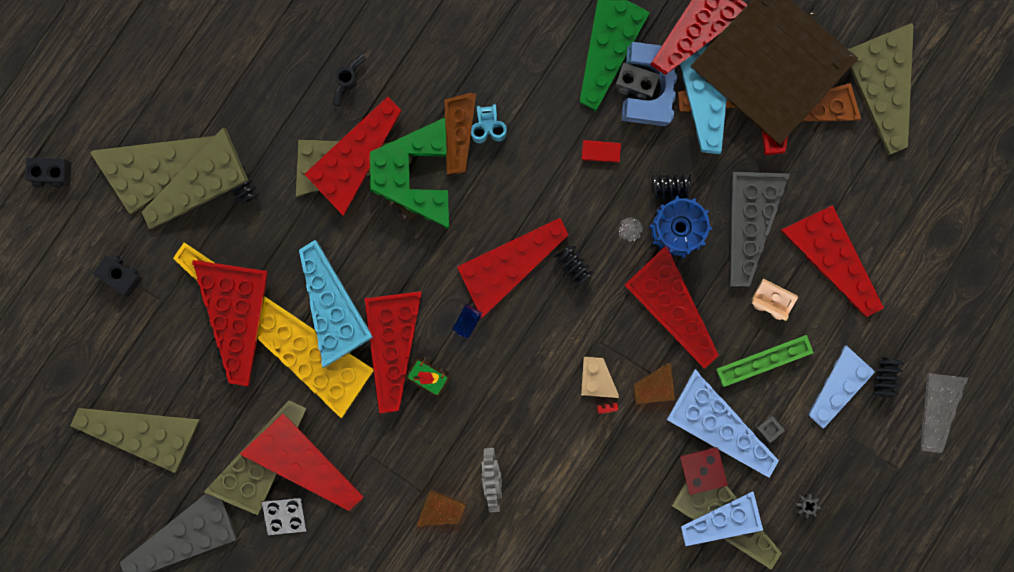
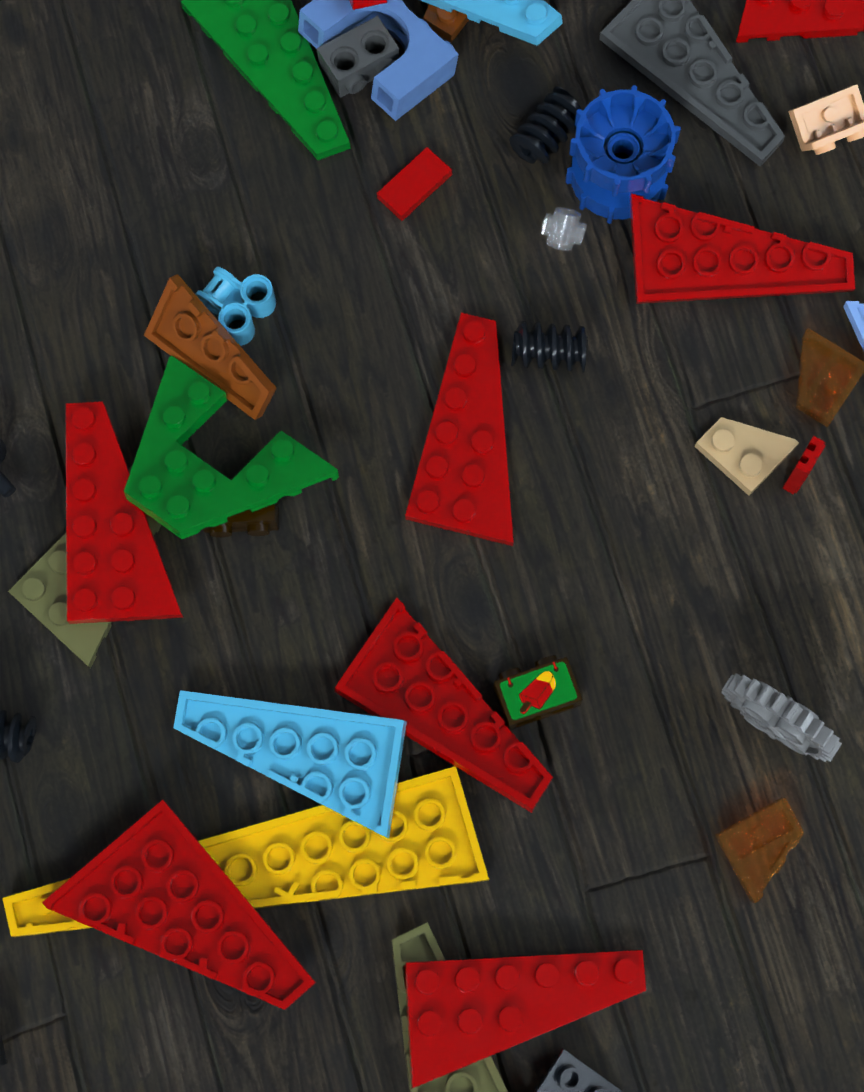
camera: 50 degrees left, 10 degrees down
clear blue bracket [452,304,483,338] -> none

